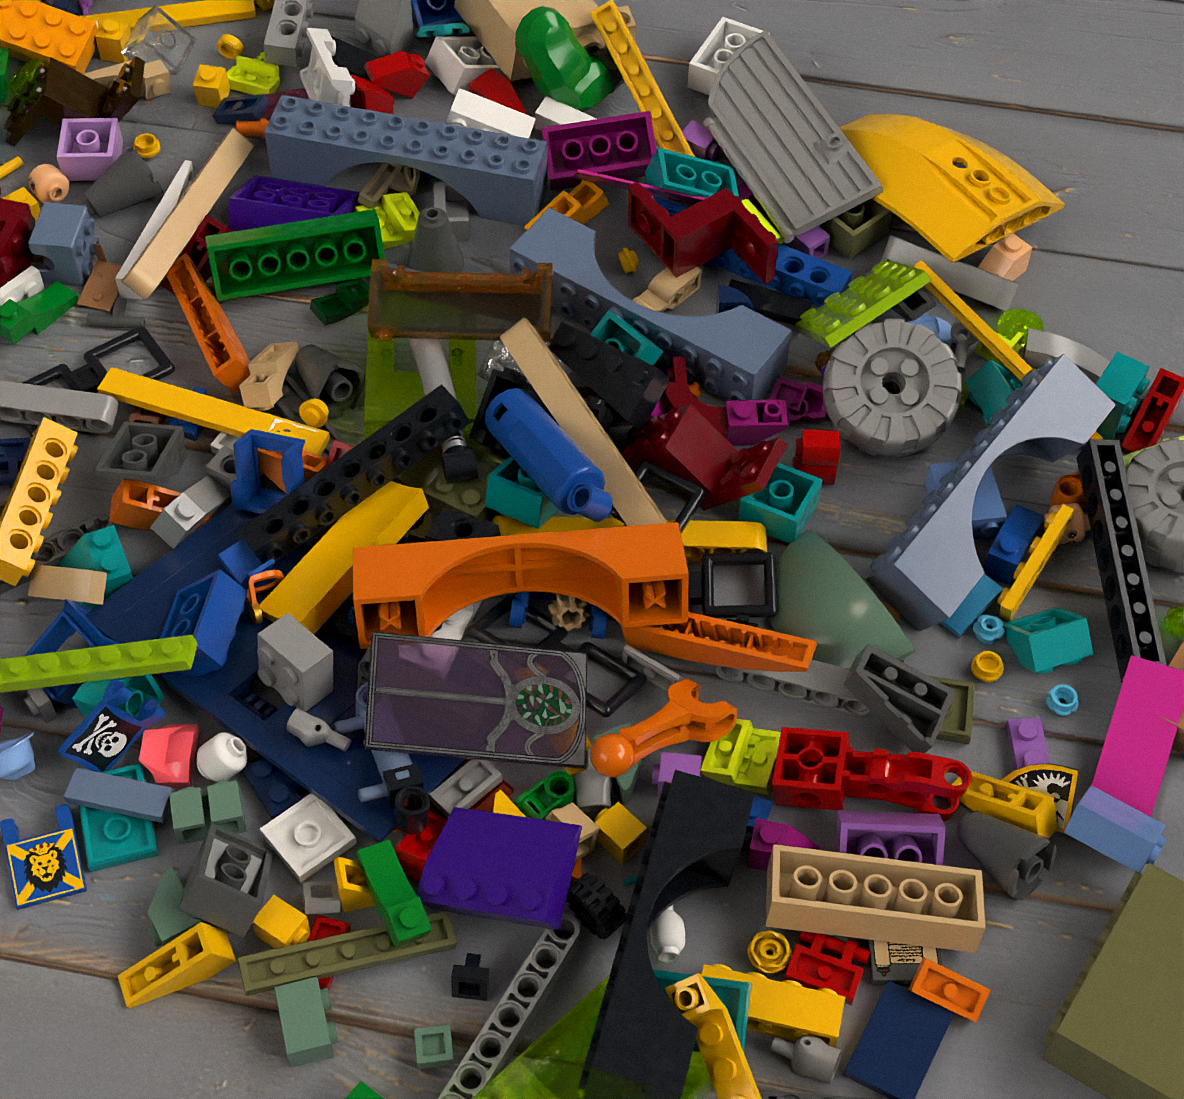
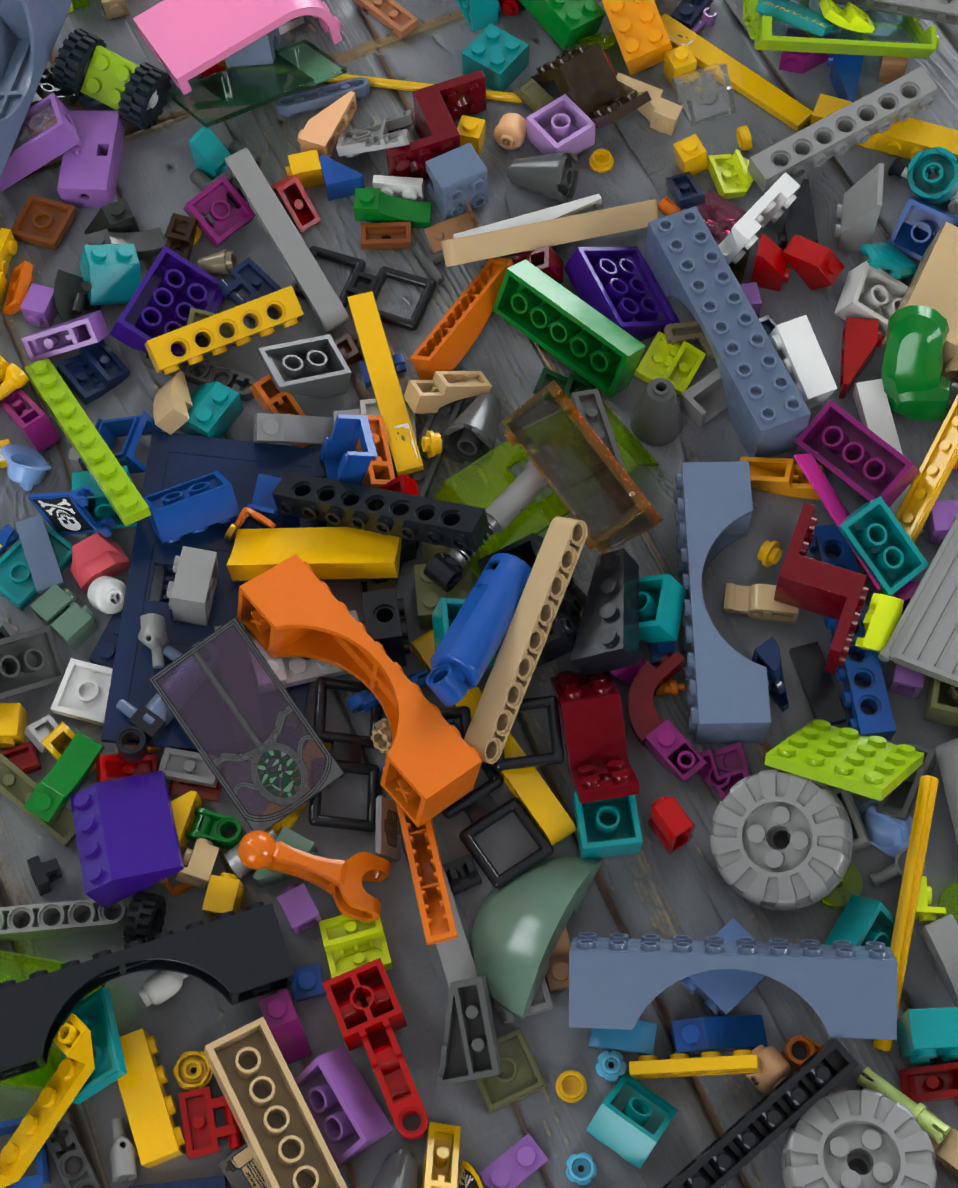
camera: 60 degrees right, 10 degrees up
none -> dark orange piece [360,222,412,250]
none -> olive tile [514,78,555,112]

